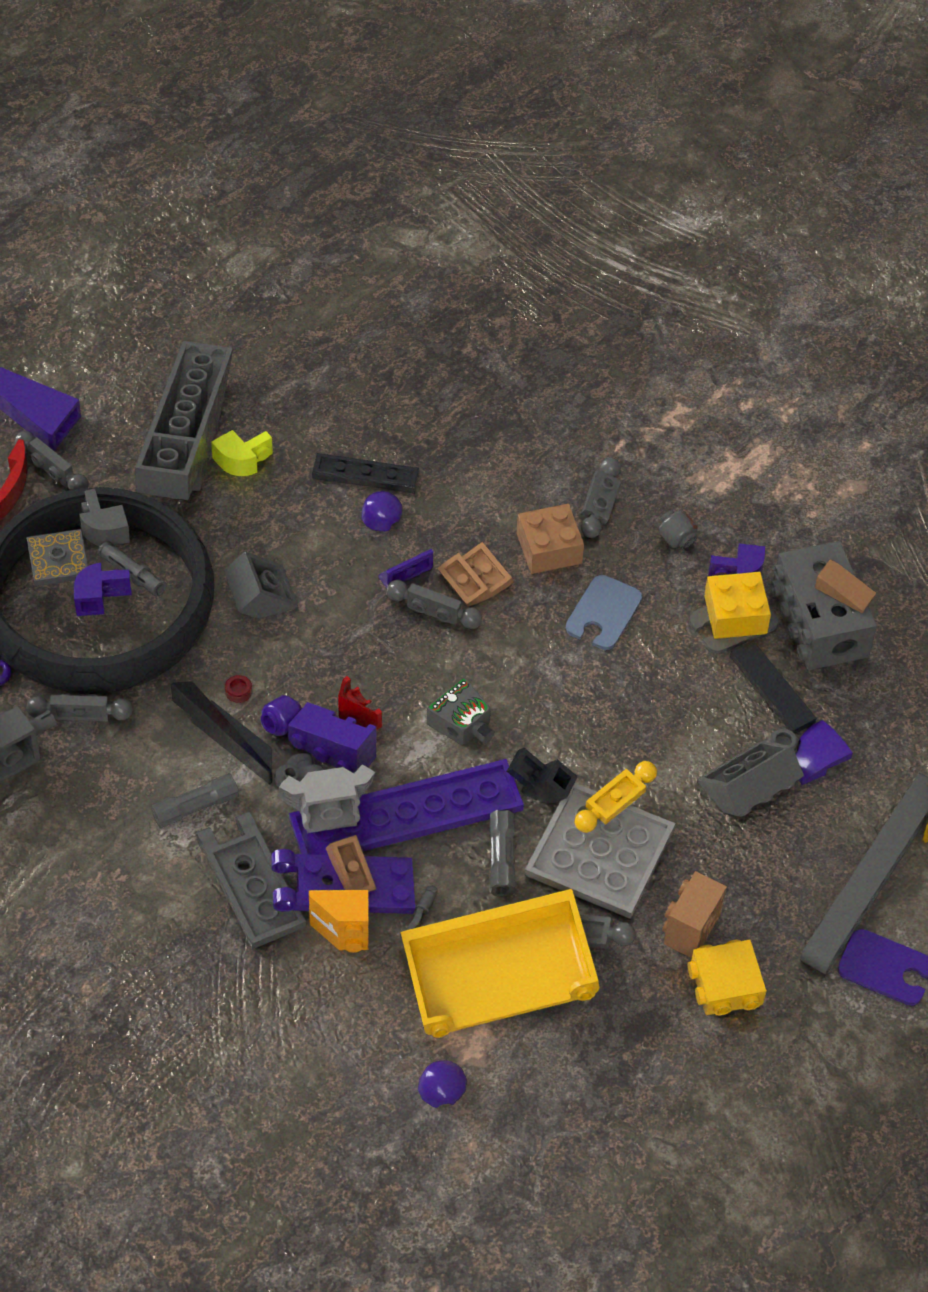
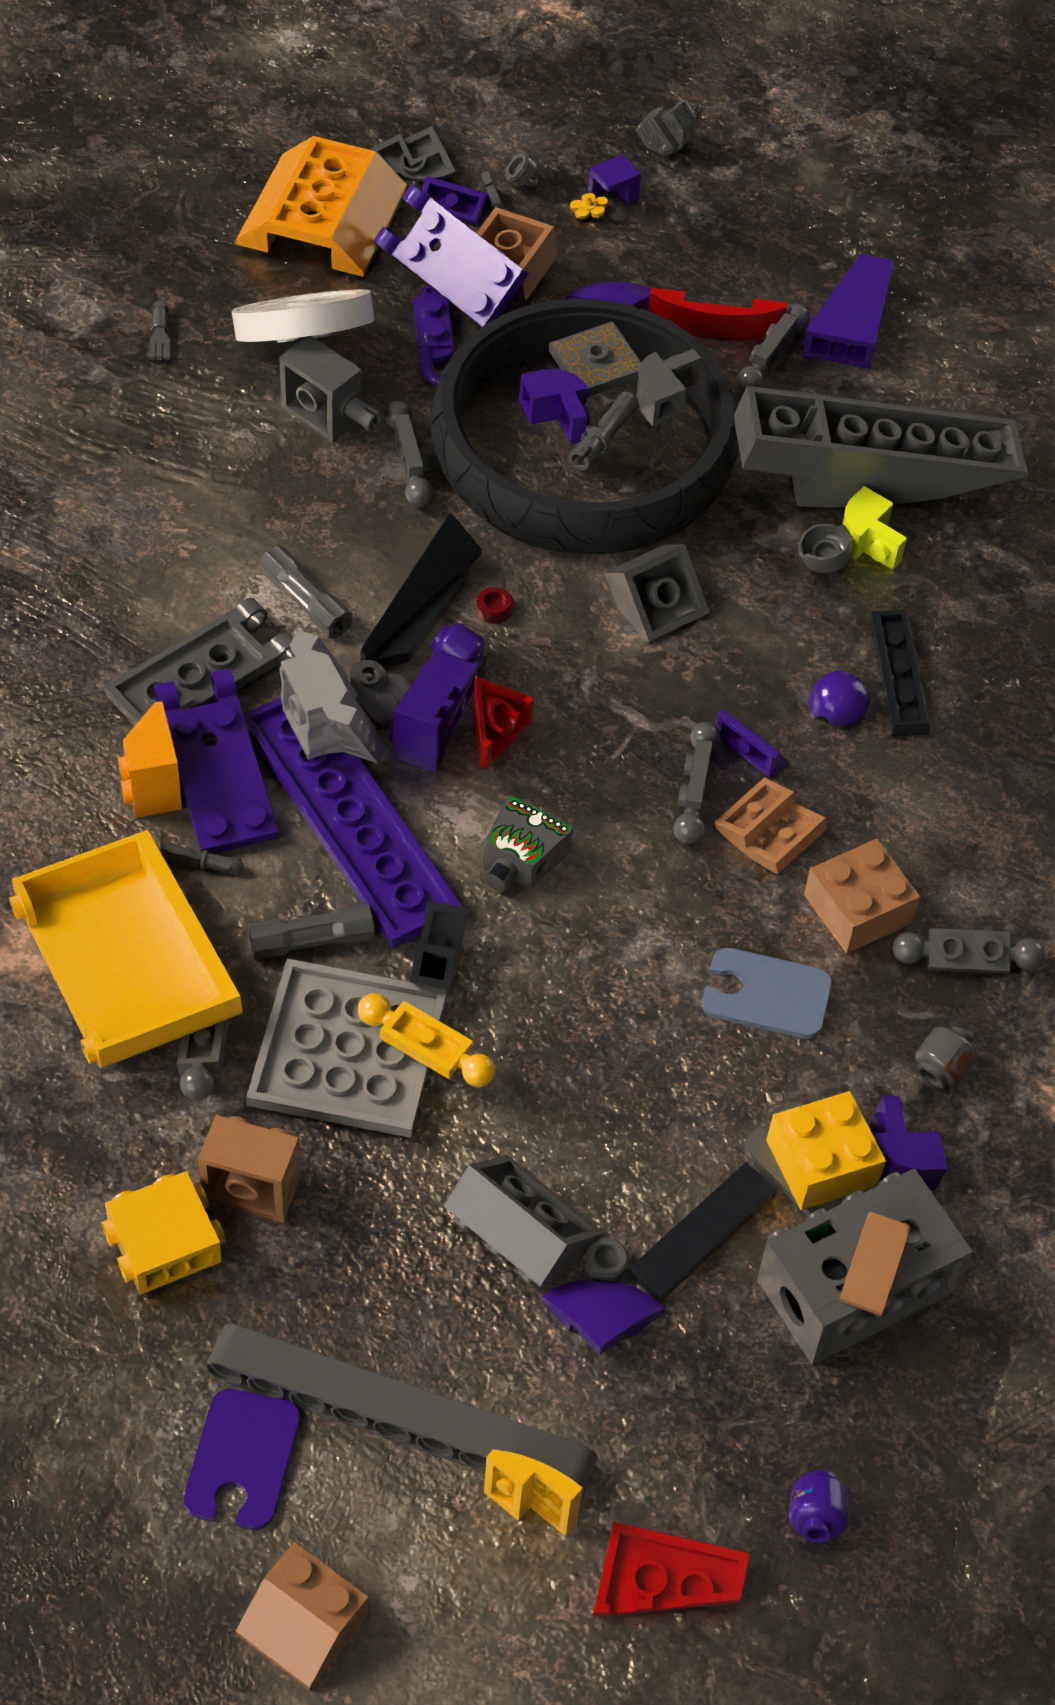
camera: 75 degrees right, 0 degrees up
medium nougat slope [326,835,376,892] -> none
none -> dark grey hair [798,523,854,574]

